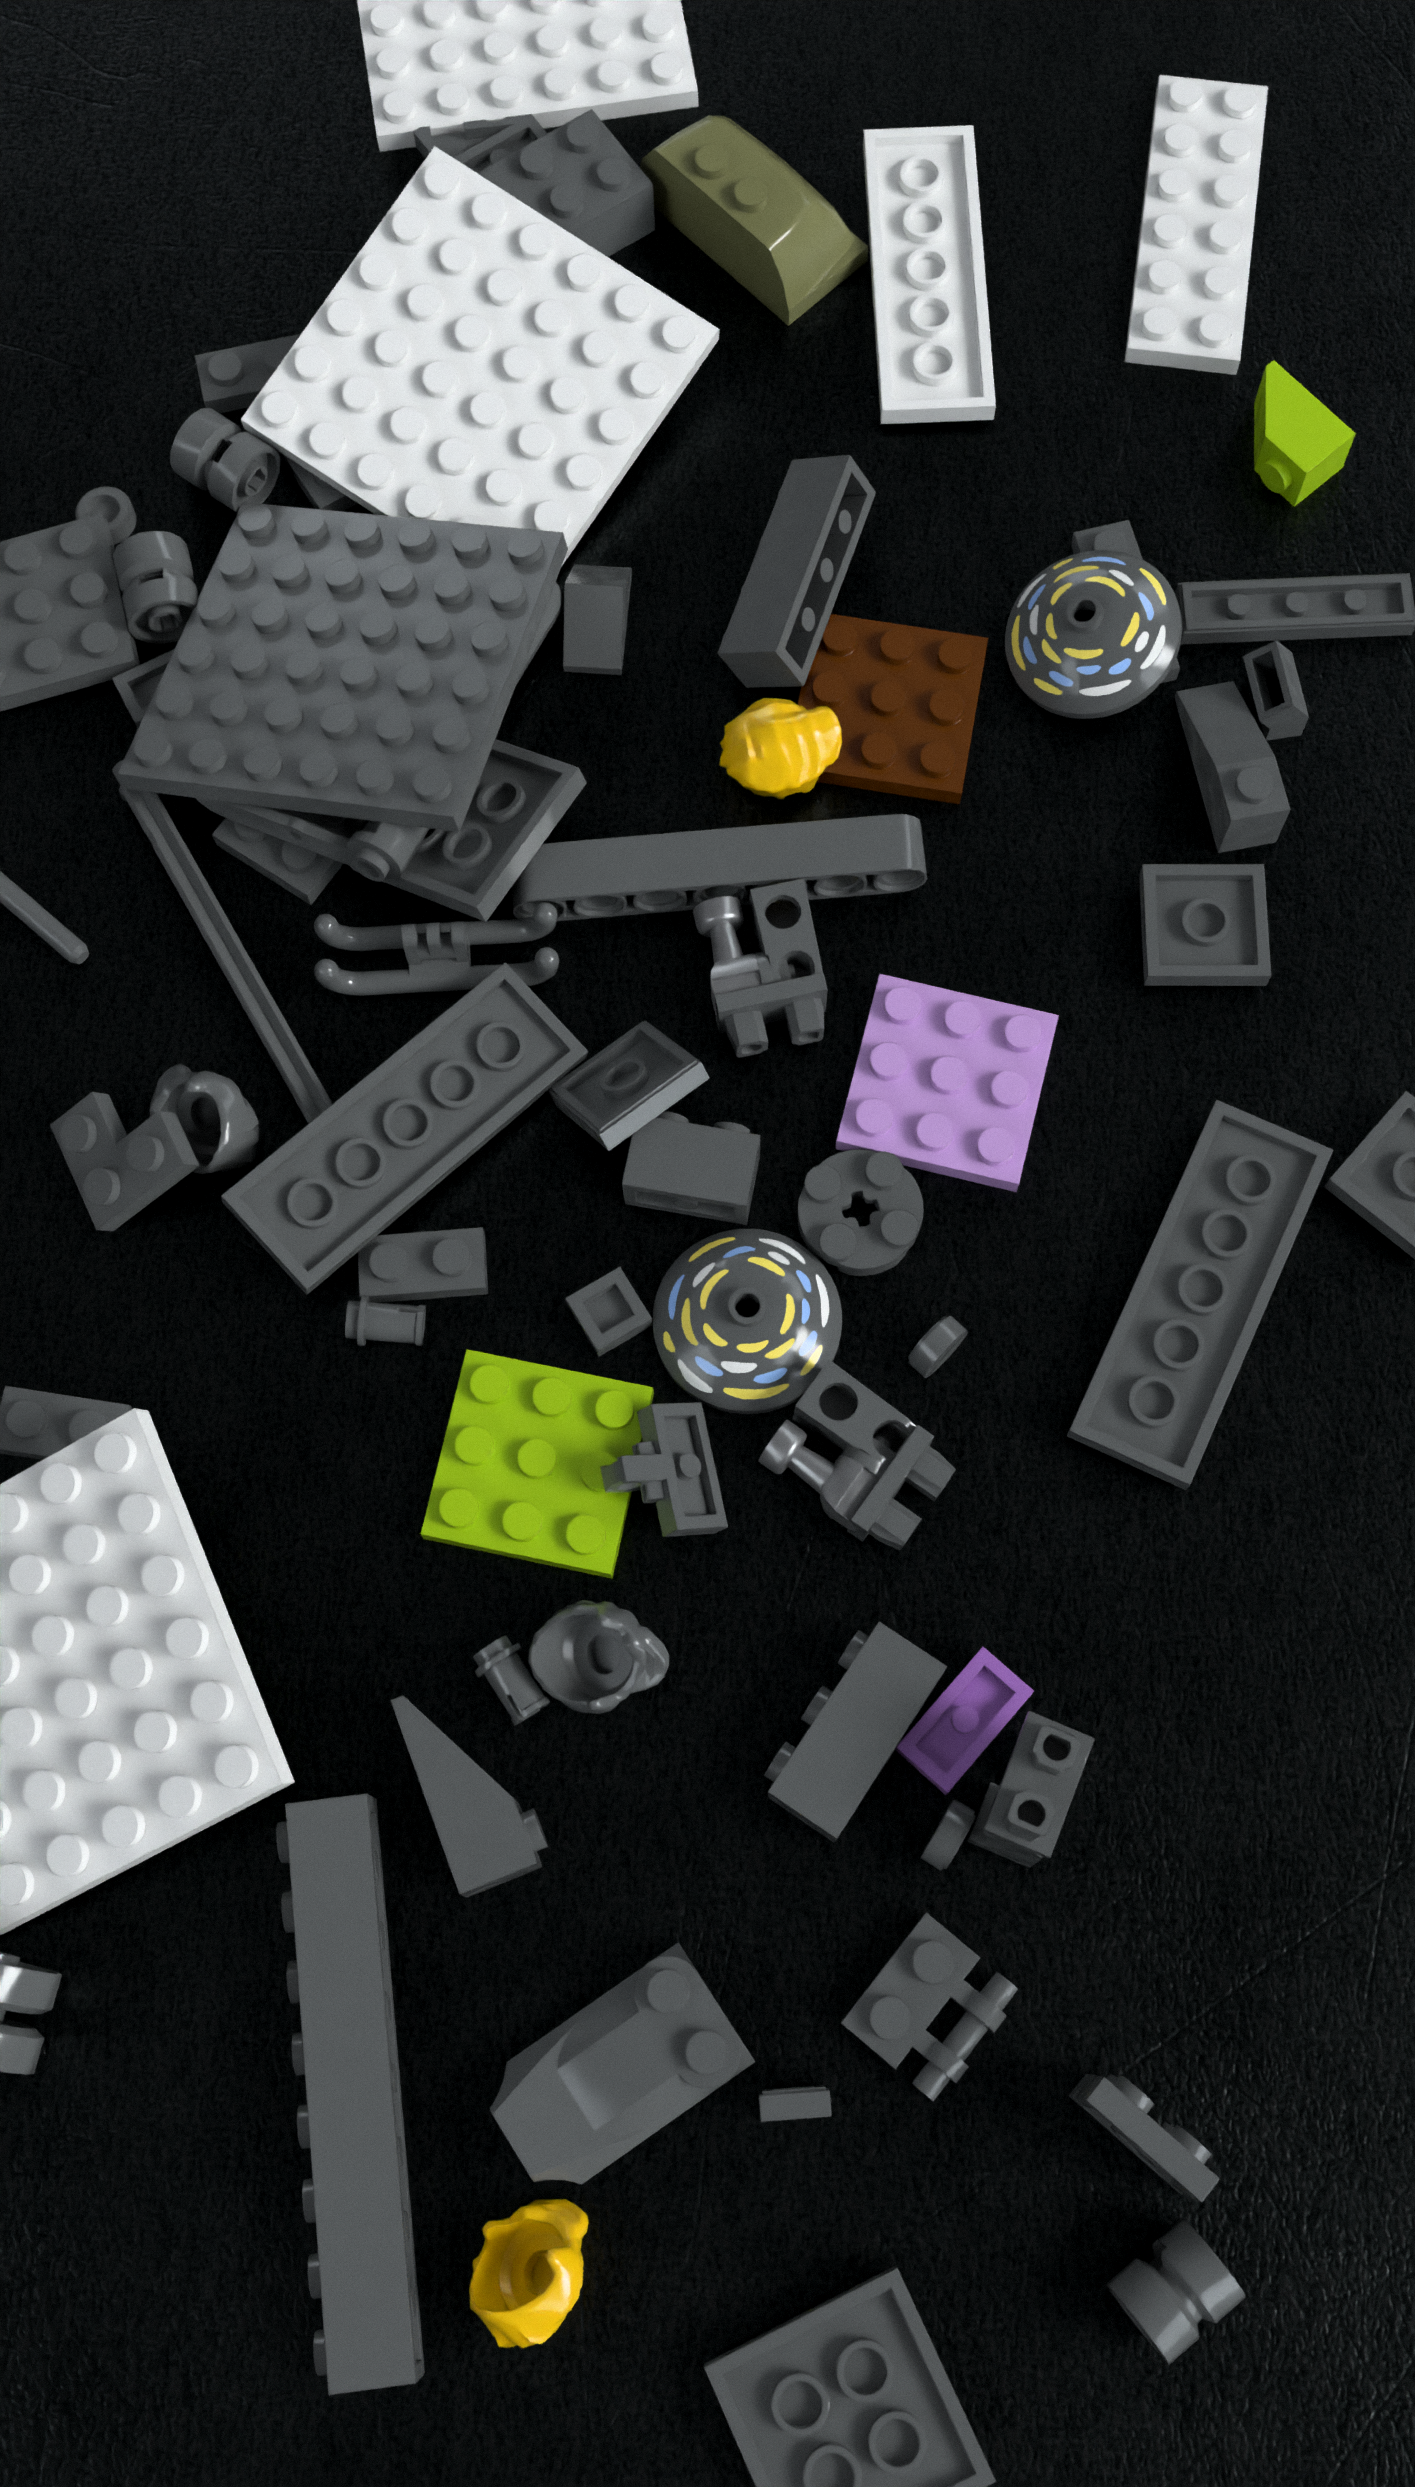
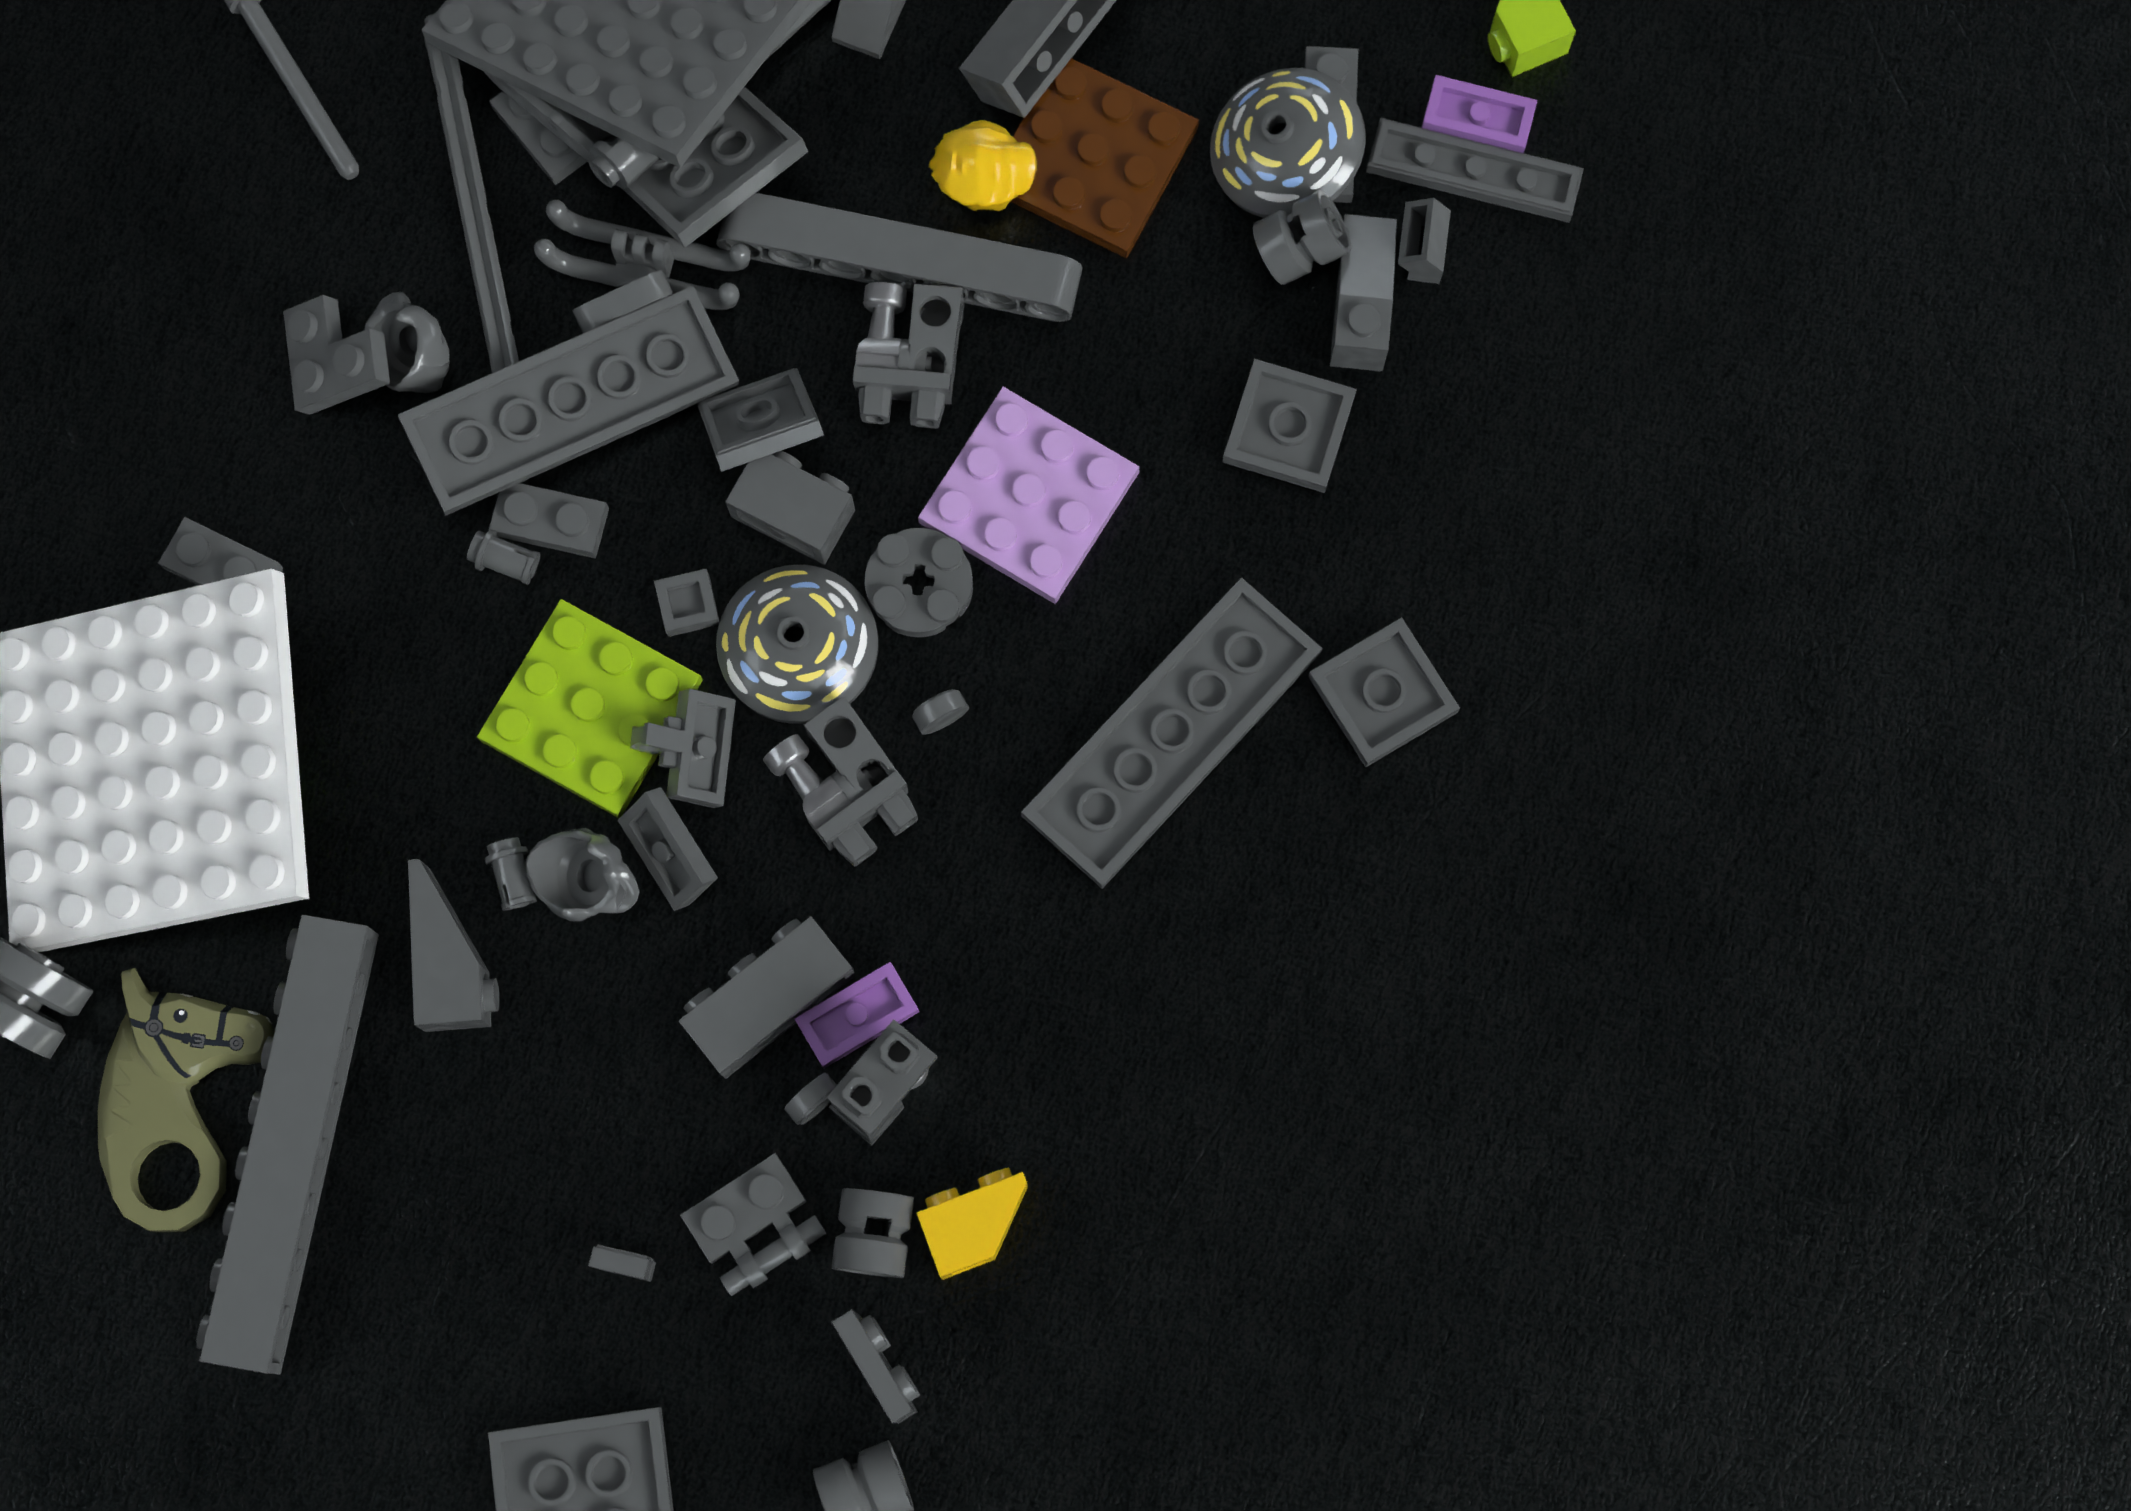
camera: 15 degrees right, 5 degrees up
yellow hair [469,2199,589,2348] -> none
dark grey slope [490,1942,755,2185] -> none
none -> olive animal [98,968,275,1232]
none -> dark grey beam [572,269,673,334]
none -> dark grey plate [618,787,718,911]
none -> dark grey wheel [831,1188,914,1278]
none -> yellow slope [917,1168,1028,1280]
none -> dark grey wheel [1253,190,1351,285]
none -> medium lavender plate [1422,75,1537,153]

